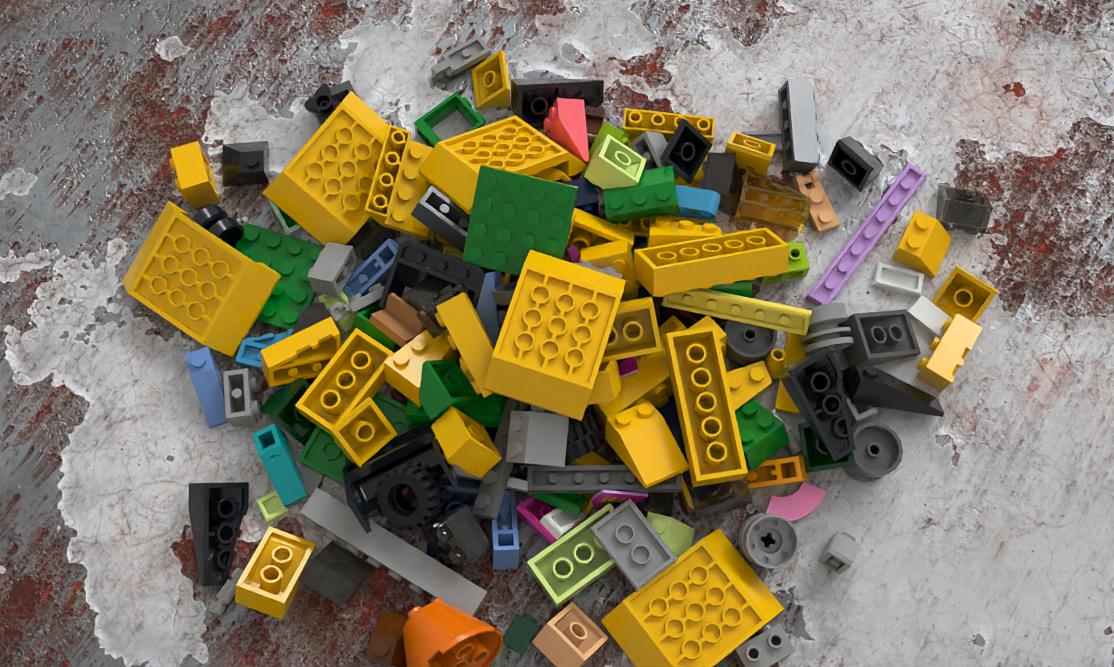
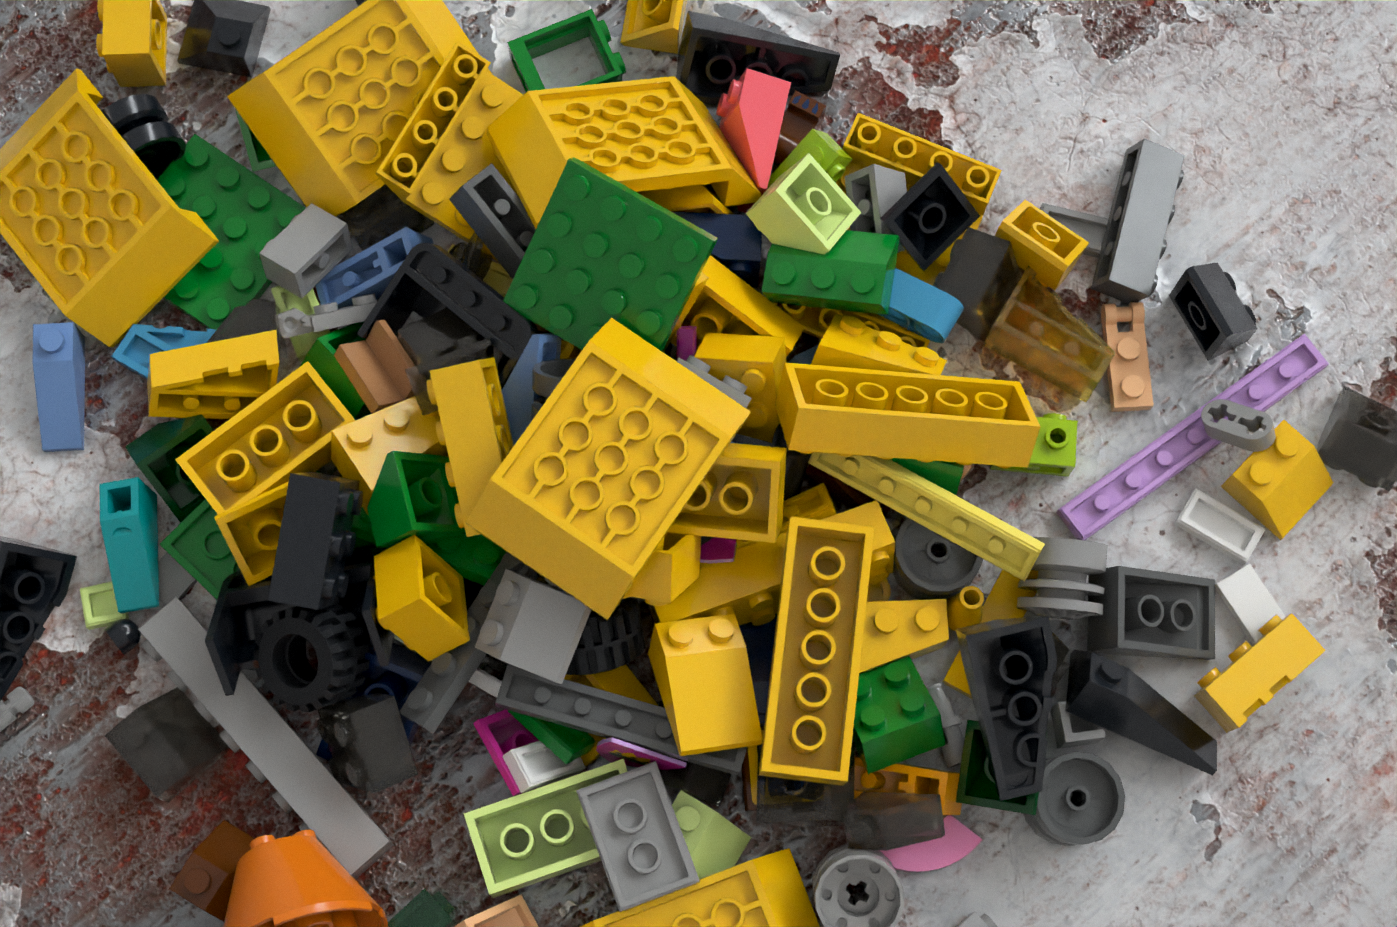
camera: 15 degrees right, 5 degrees up
light grey brick [223,368,260,427] -> none
yellow slope [235,526,316,620] -> none
medium blue slope [490,490,519,569] -> none
yellow slope [931,265,998,323] -> none
none -> black hinge [104,619,141,655]
none -> black brick [268,472,363,610]
none -> clear smoke slope [843,792,945,851]
none -> light grey beam [1201,399,1276,452]

